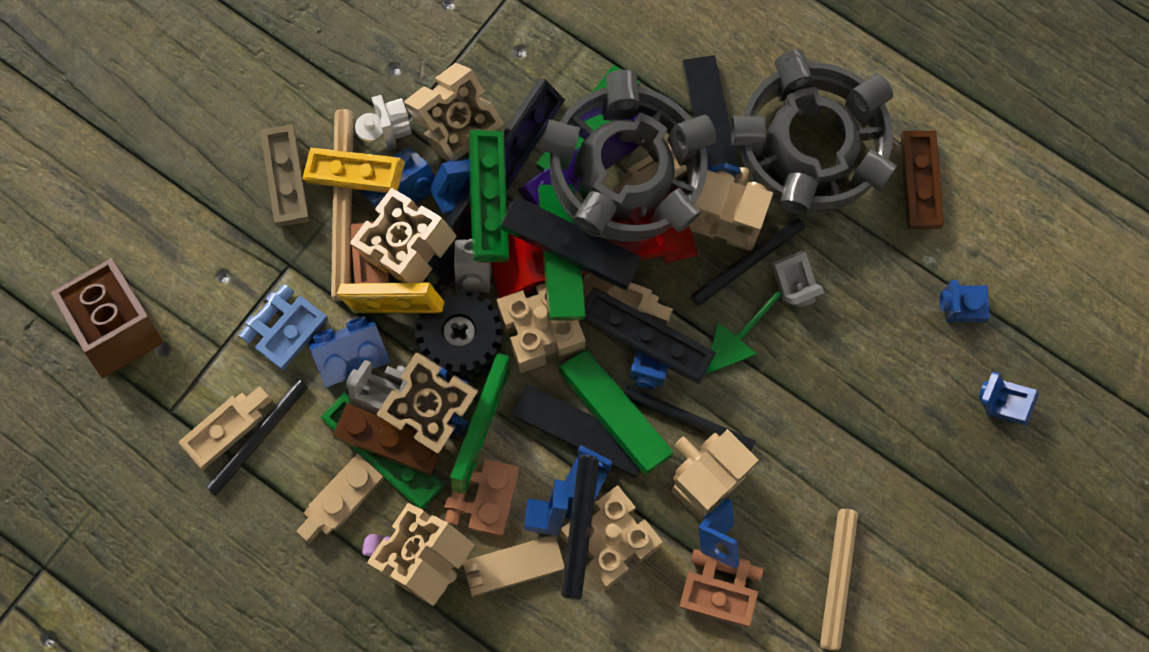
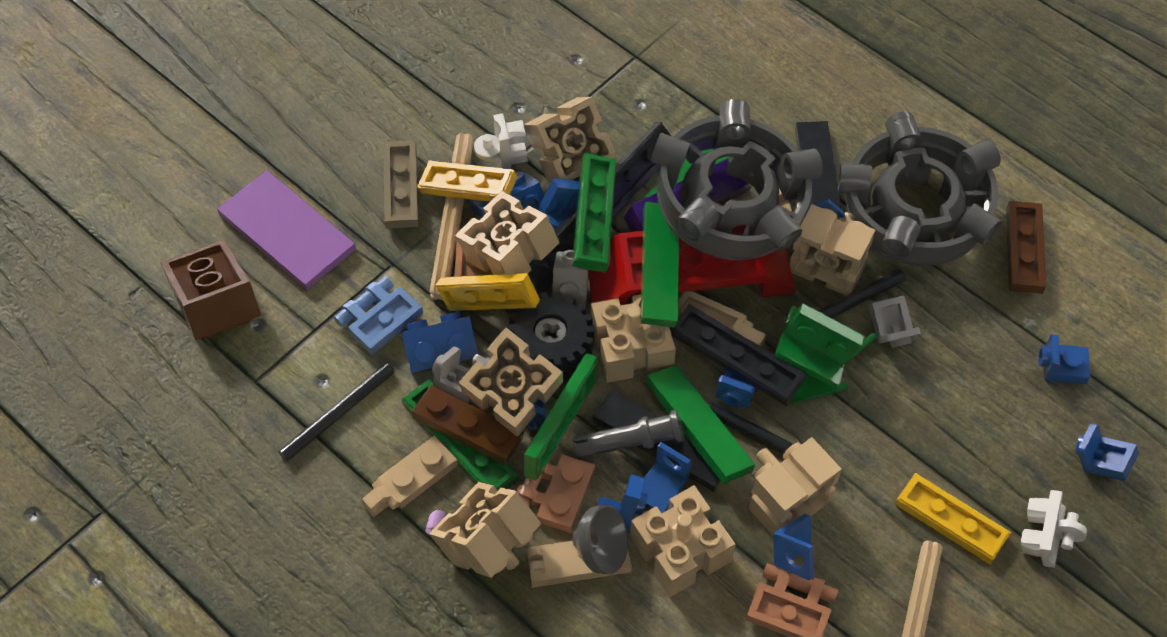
camera: 10 degrees right, 15 degrees down
tan hinge [178,386,272,470] -> none
black tile [500,196,642,291] -> none
black axle [561,455,599,600] -> none
none -> medium lavender tile [217,170,356,290]
none -> dark grey pin [573,410,684,459]
none -> dark grey piece [573,504,628,574]
none -> green bracket [775,304,864,388]
none -> yellow tile [895,473,1011,565]
none -> white hips [1021,490,1087,568]

